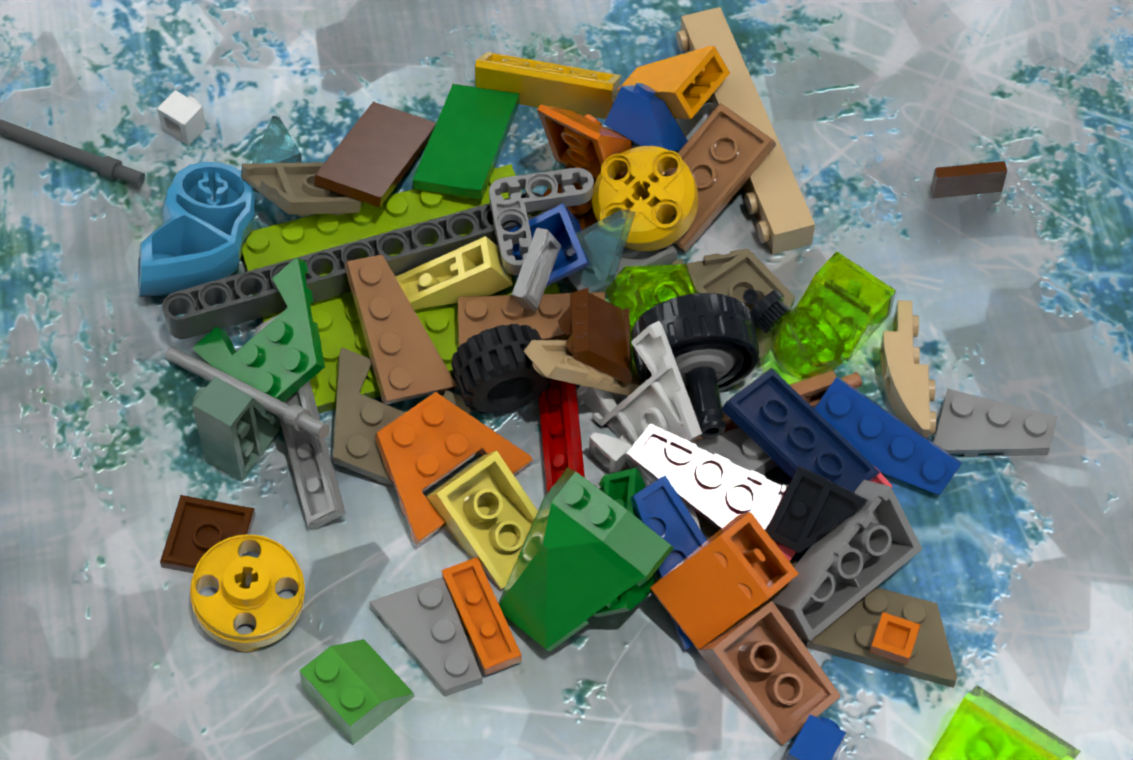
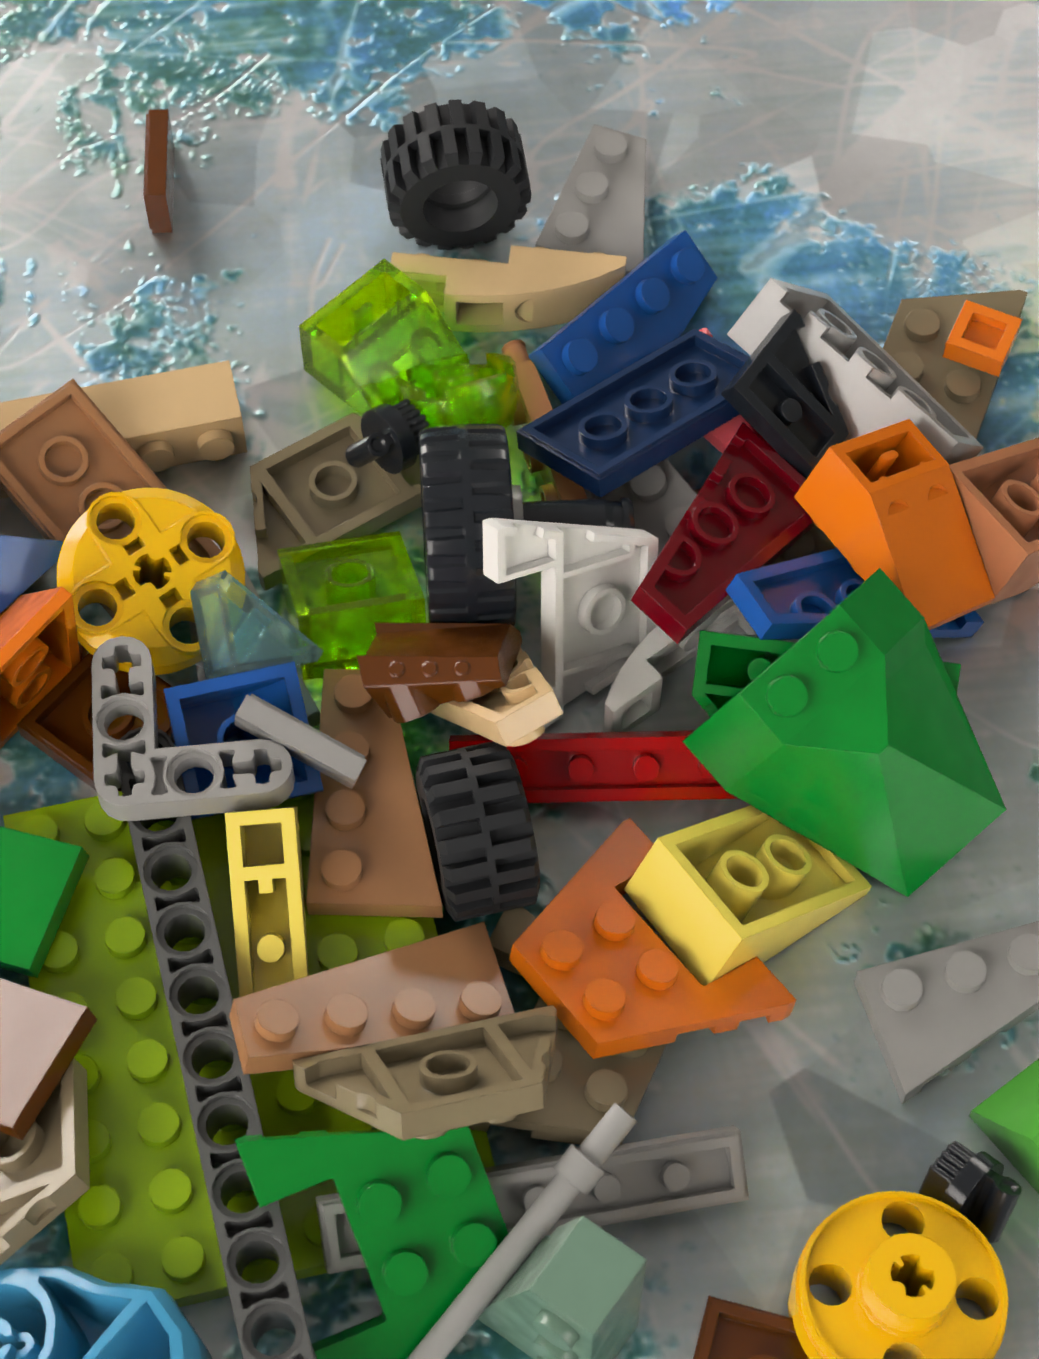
camera: 85 degrees left, 0 degrees up
orange plate [441,557,522,676] -> none
none -> dark tan wing [293,1005,558,1140]
none -> black tyre [380,99,531,250]
none -> black piece [919,1141,1022,1243]

